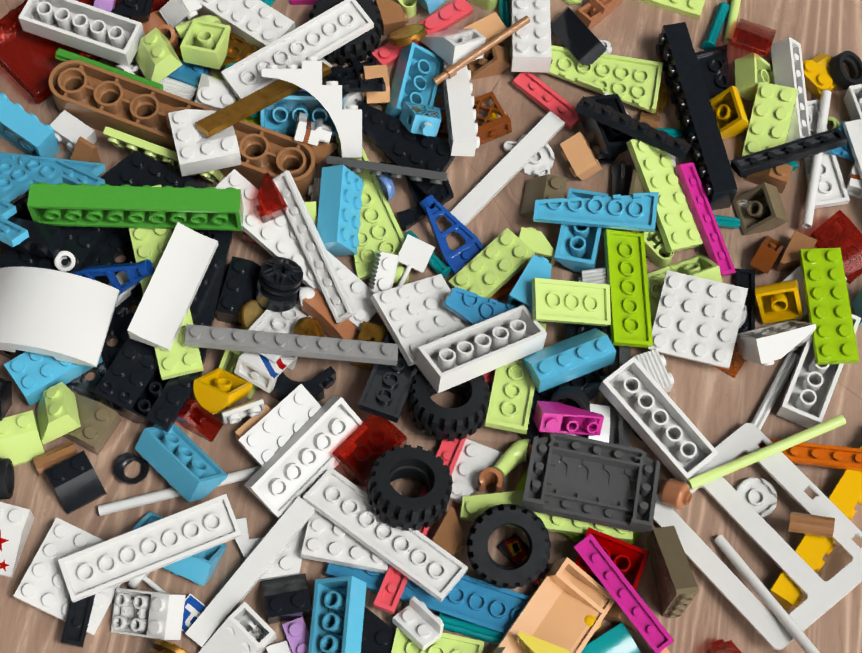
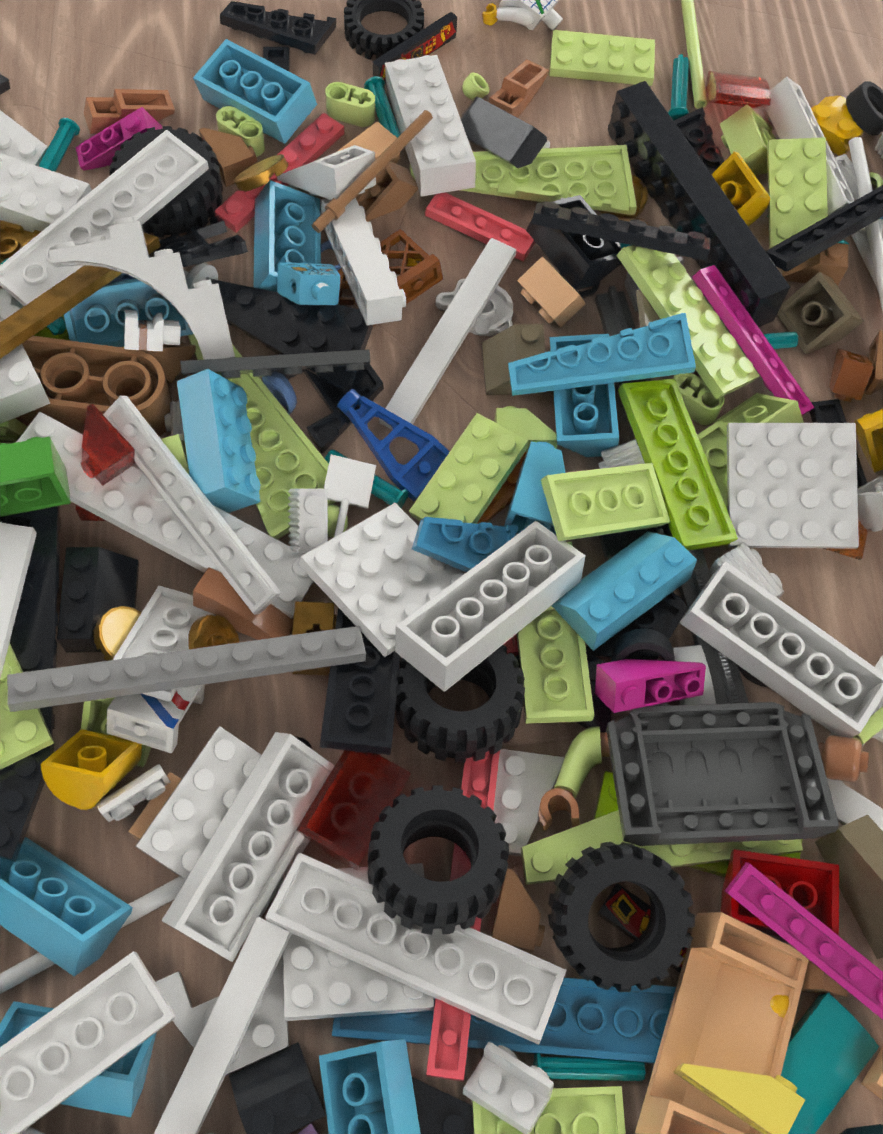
camera: 15 degrees left, 0 degrees up
clear red slope [176,400,223,442] -> none
black wheel [255,257,303,312] -> none
black arch [269,366,336,402] -> none
white piece [299,287,315,306] -> none
light nougat brick [360,65,390,104] -> none

